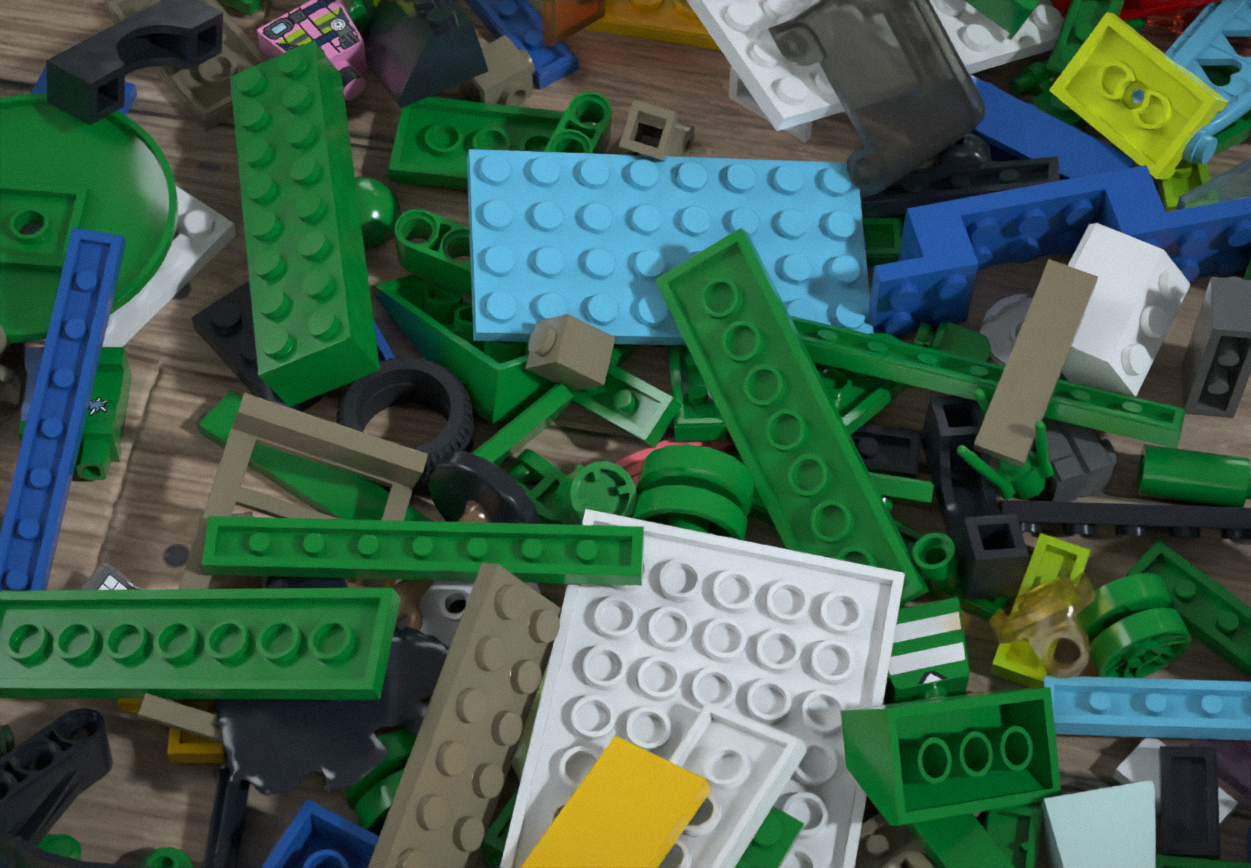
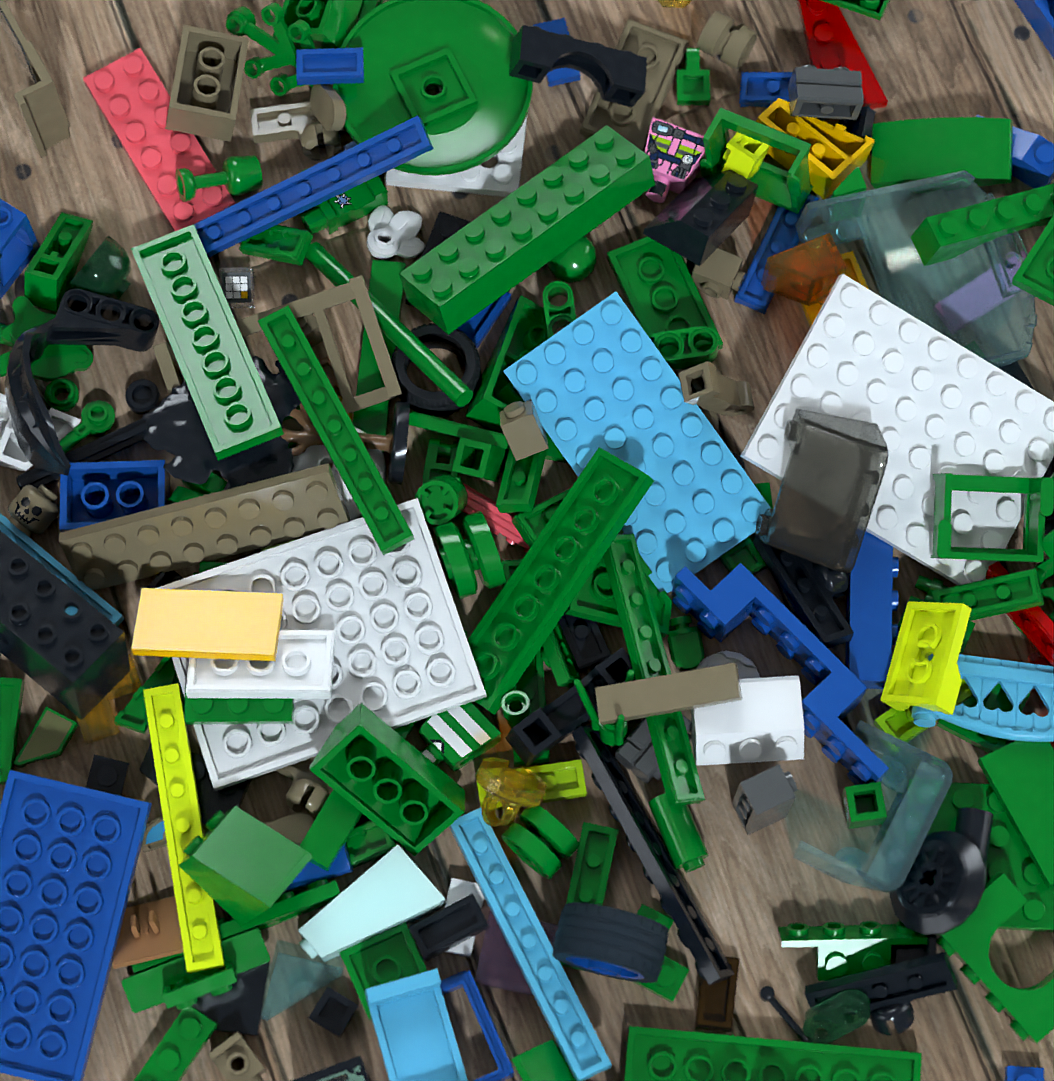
camera: 60 degrees right, 15 degrees up
none -> black tile [125,379,161,415]
none -> green plate [239,225,313,266]
none -> green piece [305,242,473,407]
none -> white plate [367,205,426,260]
none -> green brick [452,437,506,482]

